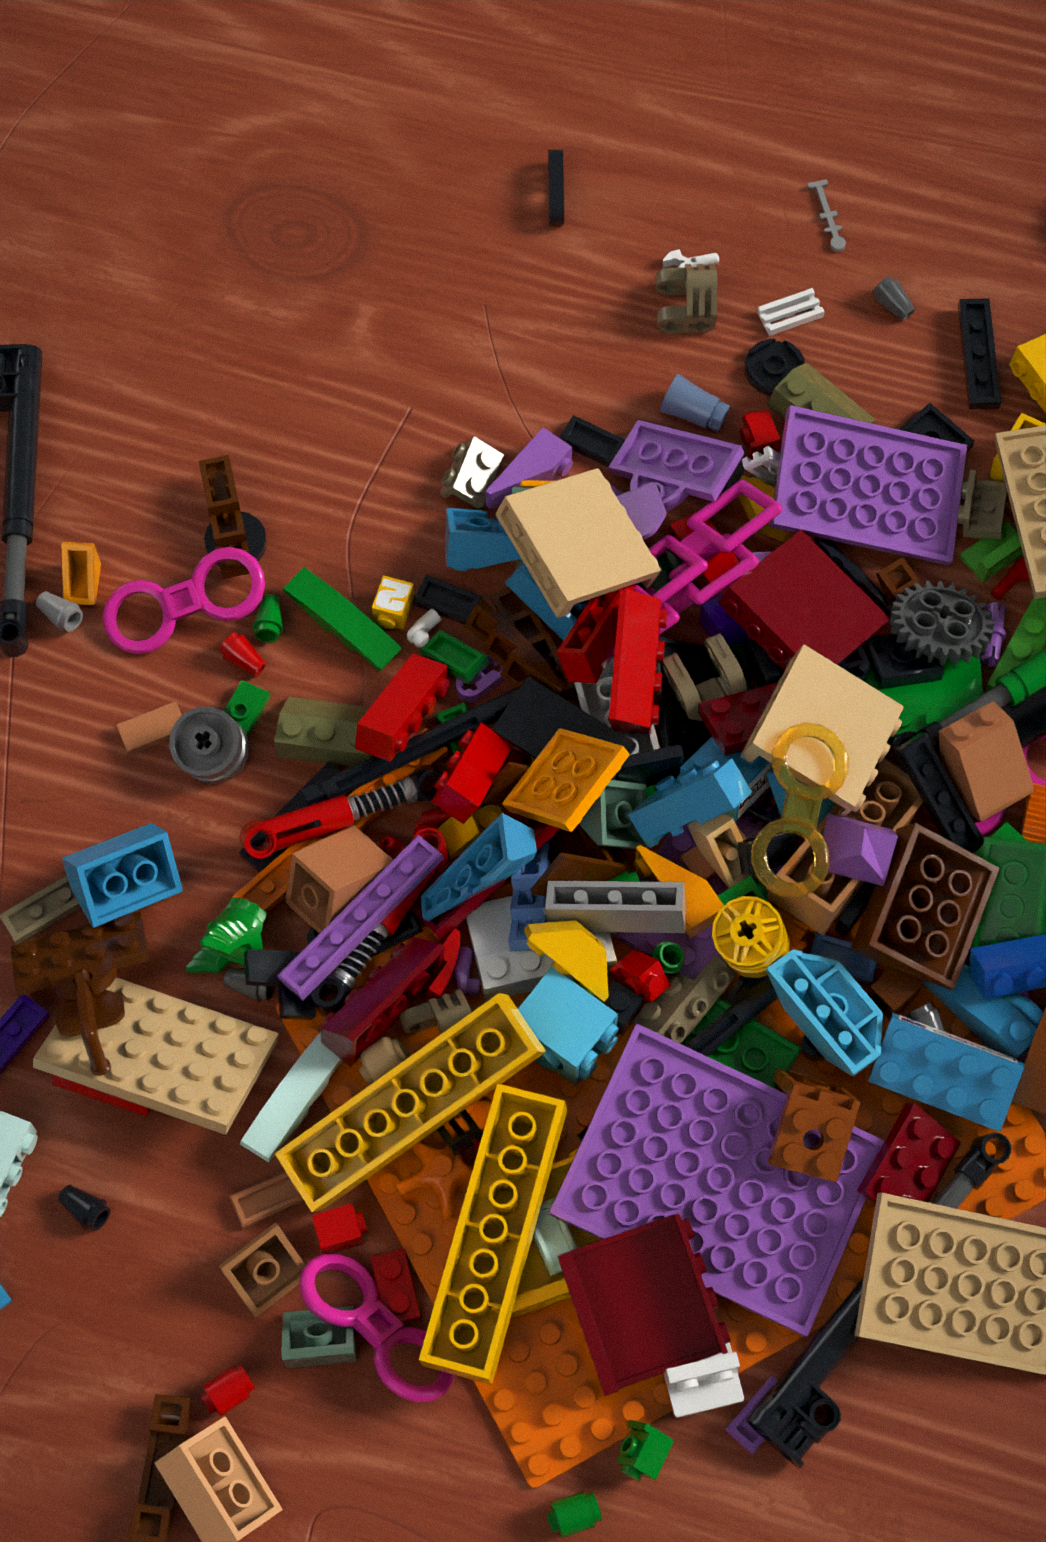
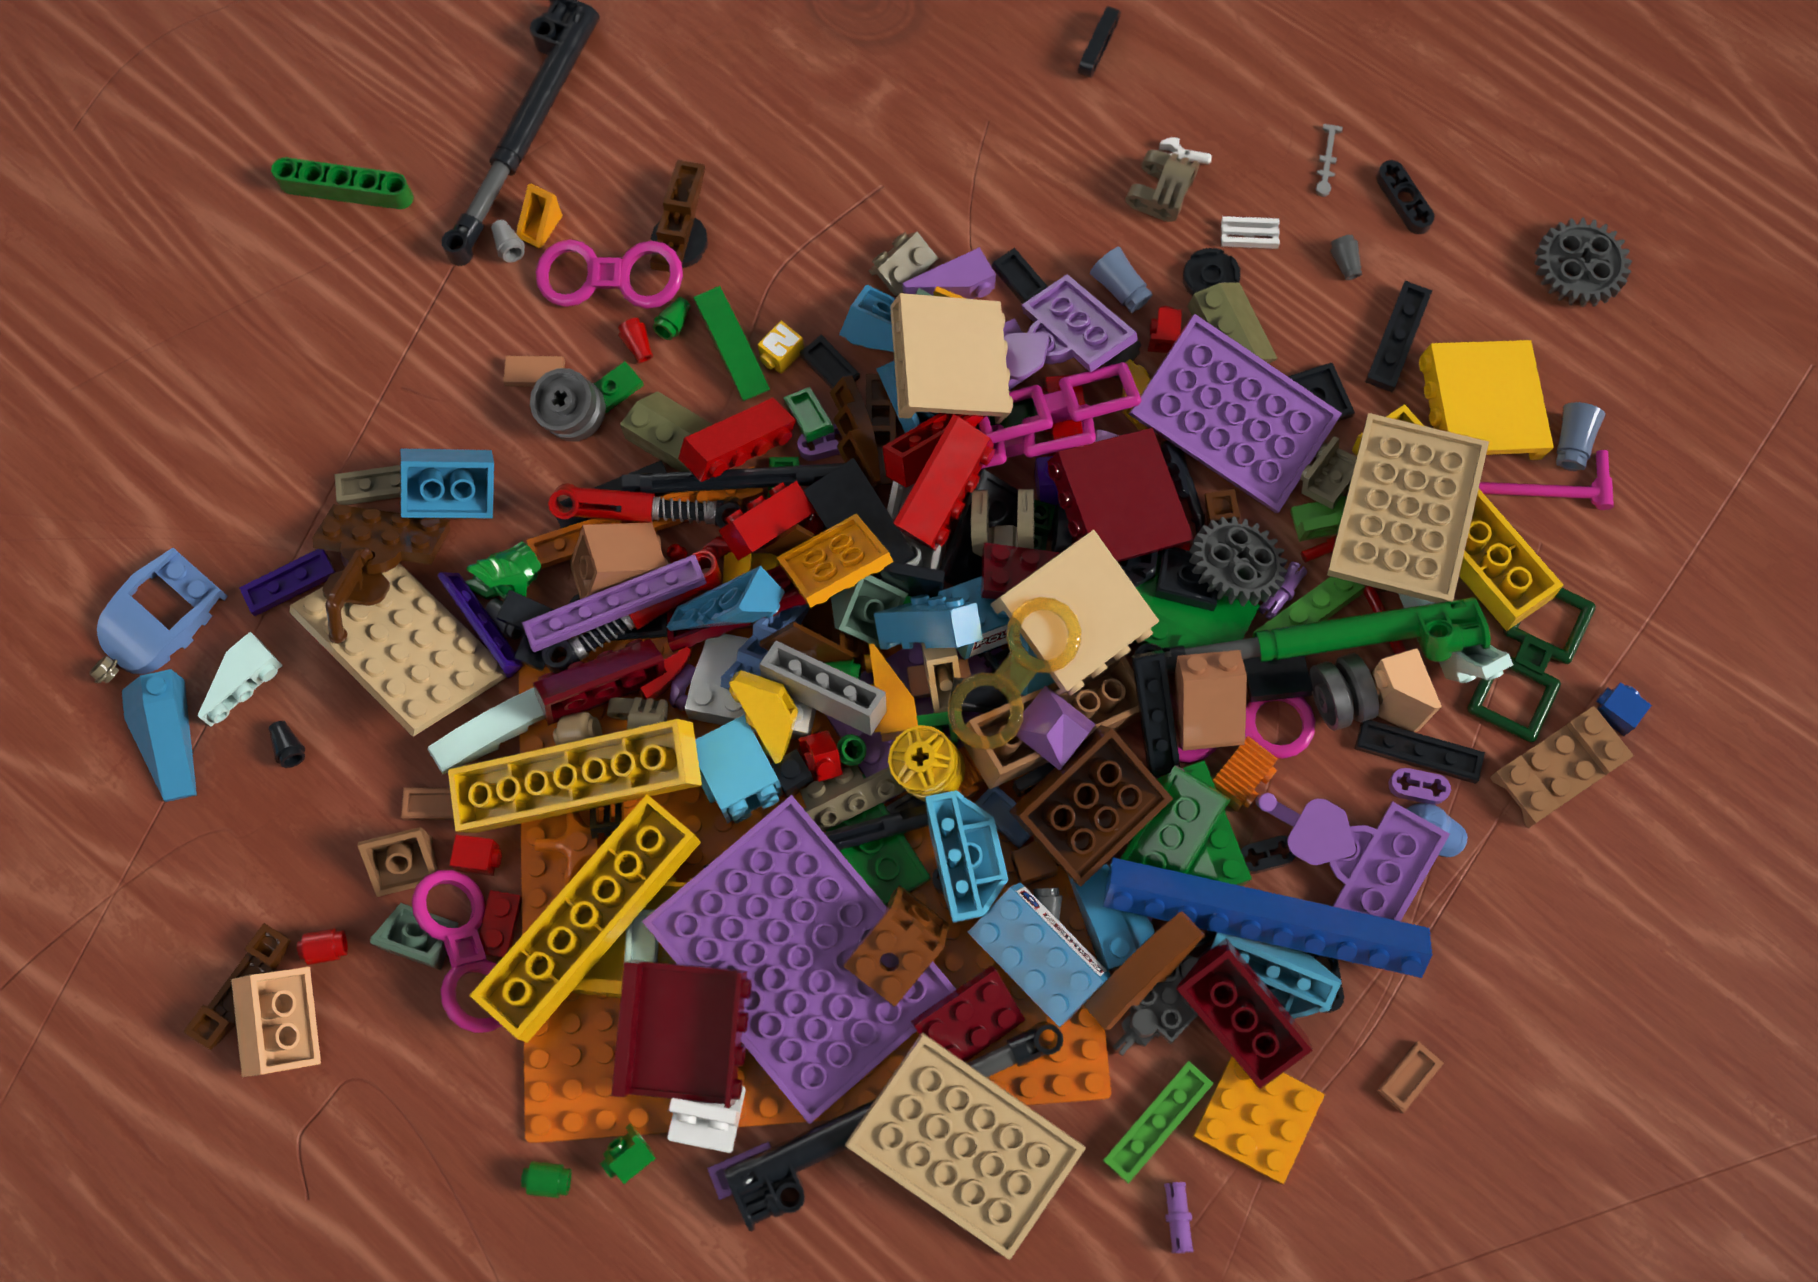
camera: 25 degrees right, 5 degrees up
white arm [407,609,442,648] -> none
white tile [742,446,780,487] -> none
none -> dark purple slope [437,572,523,678]
none -> black beam [1376,160,1435,234]

